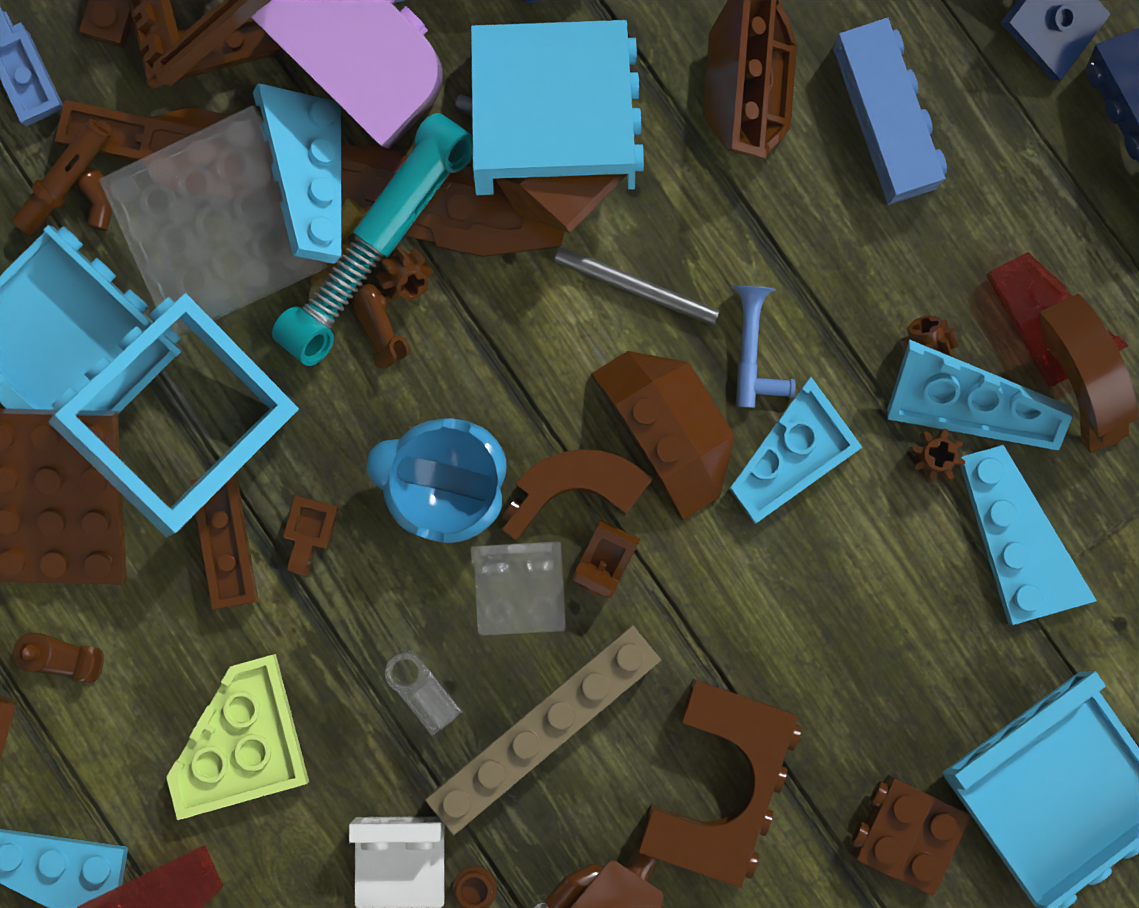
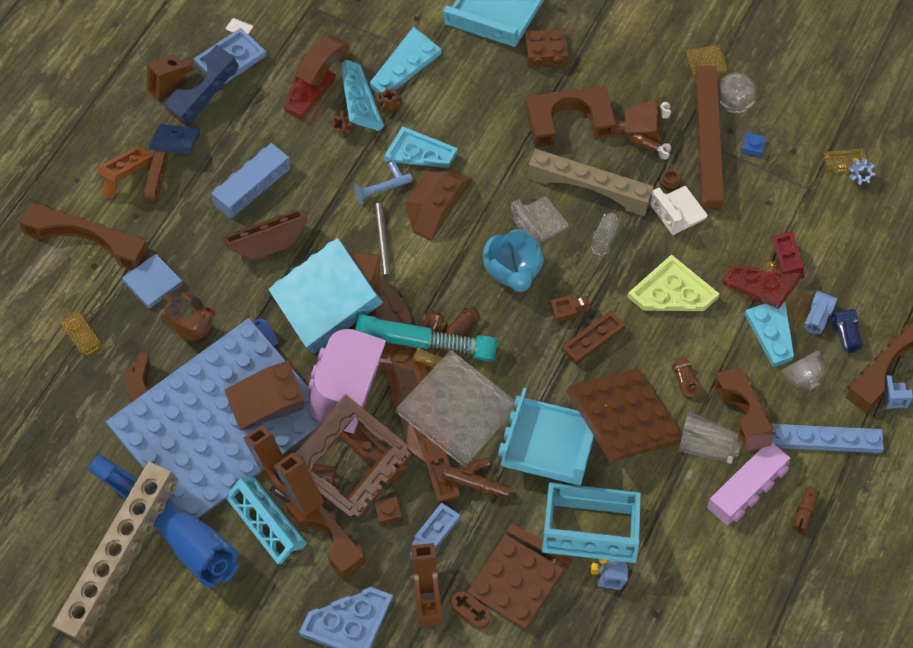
camera: 120 degrees left, 25 degrees down
medium azure window [48,293,299,537] -> none
medium azure wing [253,83,341,264] -> none
reddish brown arch [501,449,653,541] -> none
reddish brown bracket [572,520,640,598] -> none

